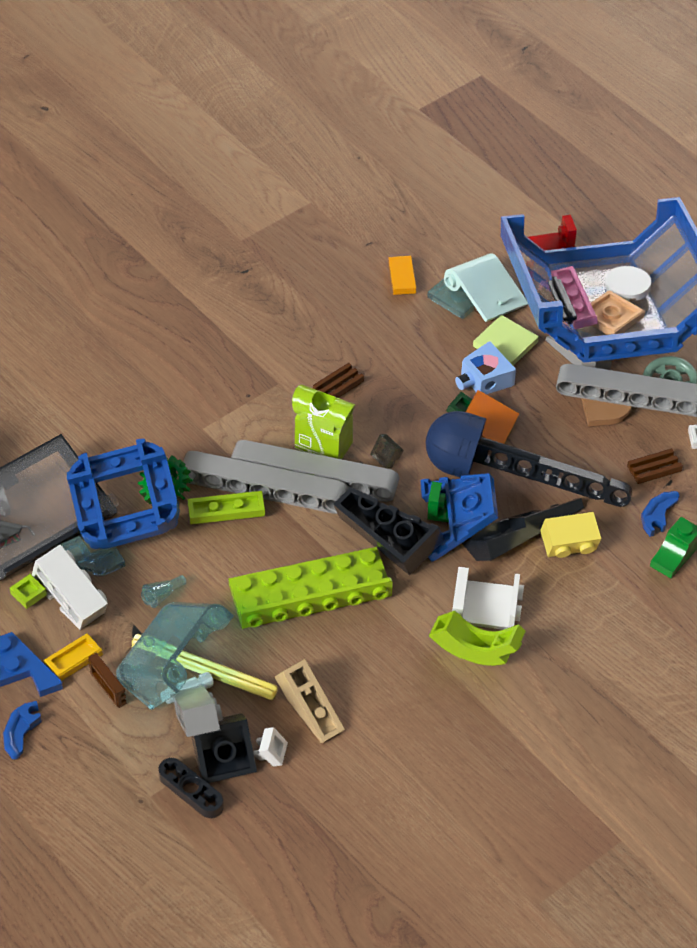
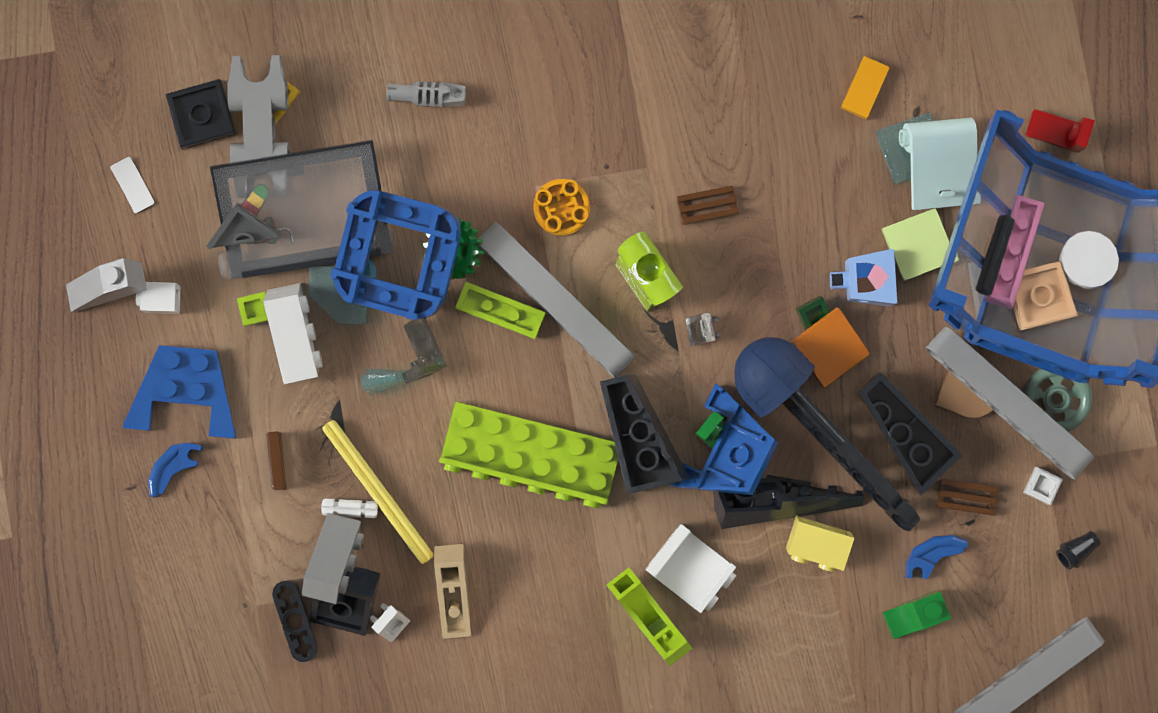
camera: 25 degrees right, 35 degrees up
yellow tile [44,633,103,681] -> none
clear light blue windscreen [116,602,234,710] -> none
light grey beam [231,440,400,502] -> none
none -> light grey hinge [386,81,466,108]
none -> clear smoke bracket [402,318,447,384]
none -> light orange tile [533,179,590,236]
none -> black wedge [858,372,962,495]

